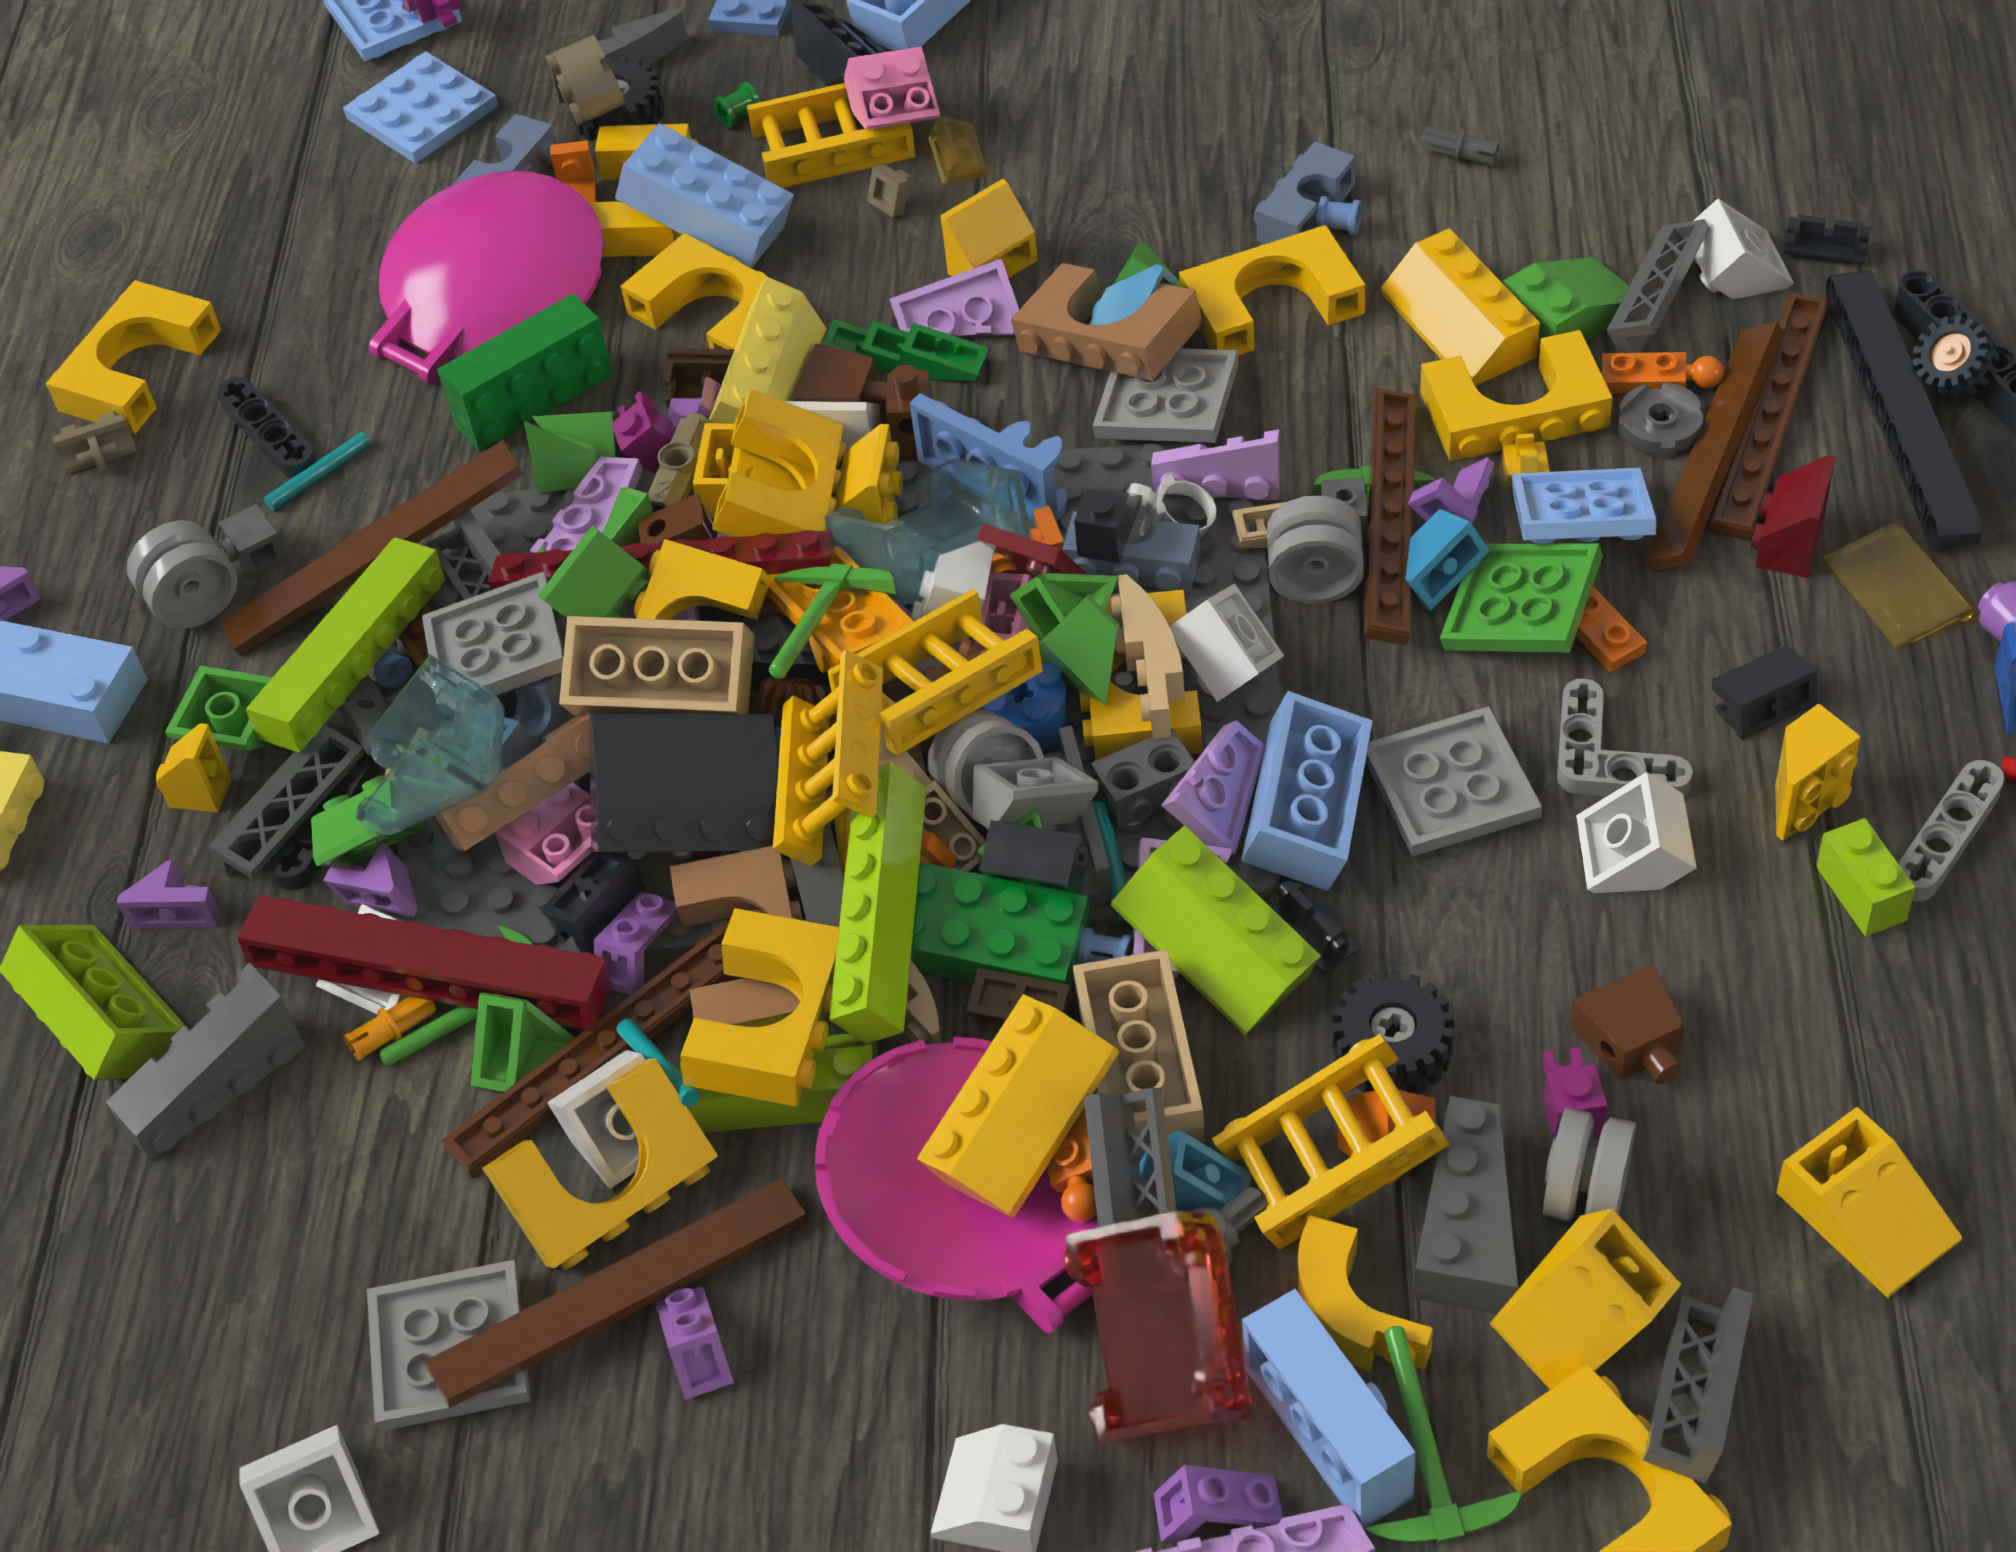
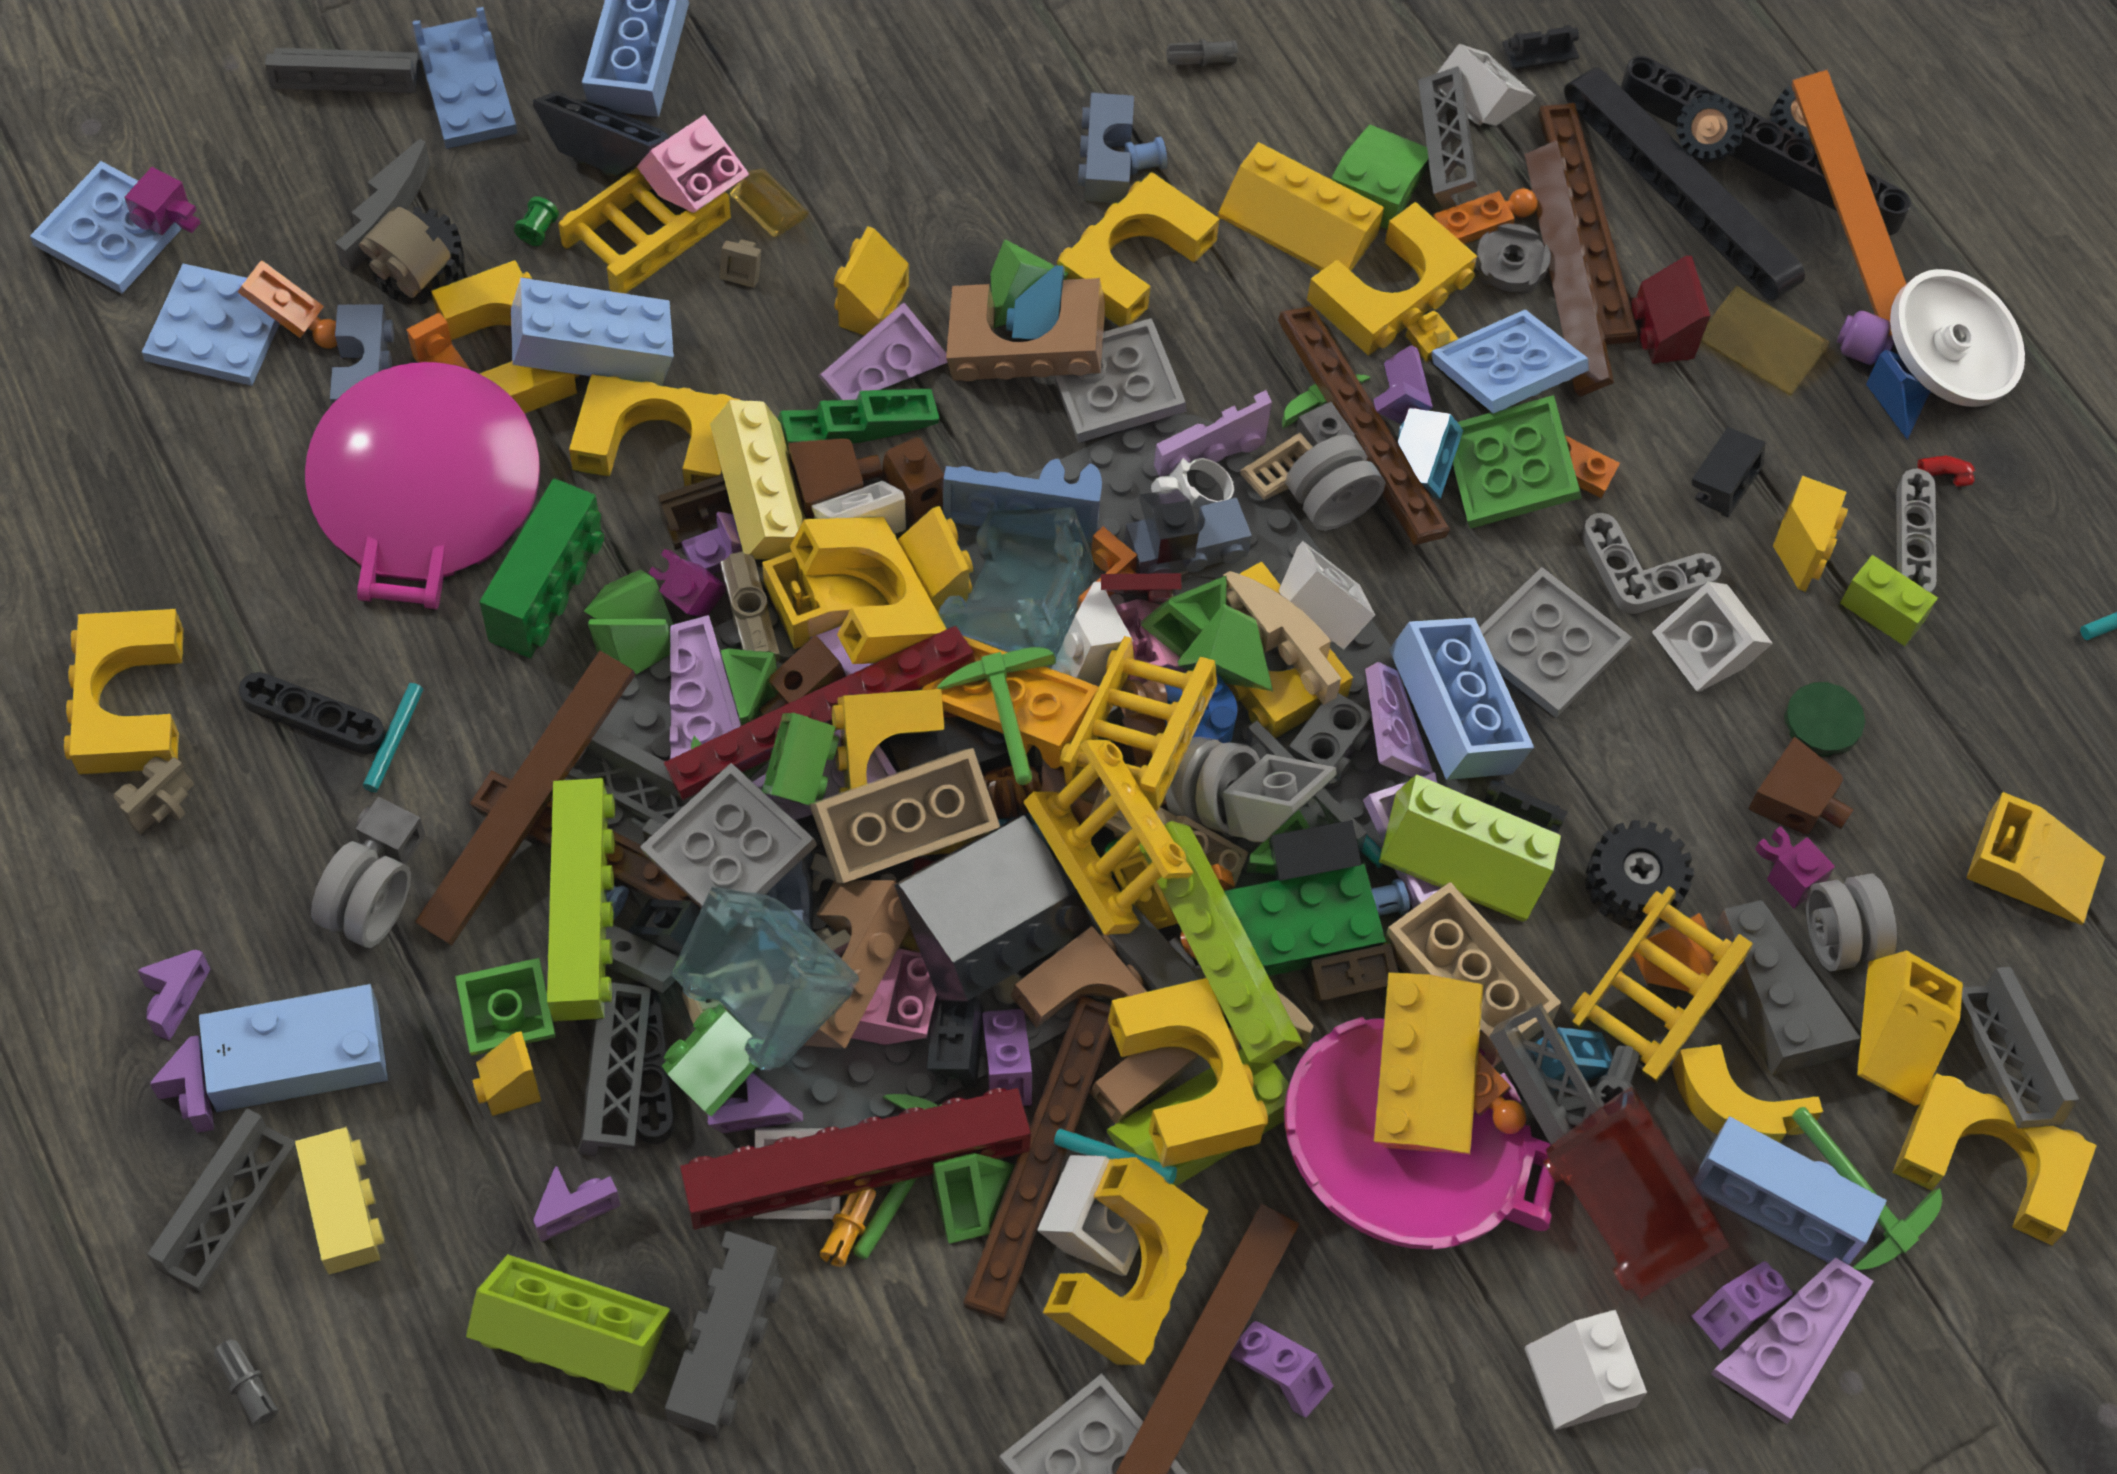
camera: 40 degrees left, 10 degrees up
none -> orange plate [237,260,338,349]
none -> dark green tile [1784,682,1865,757]

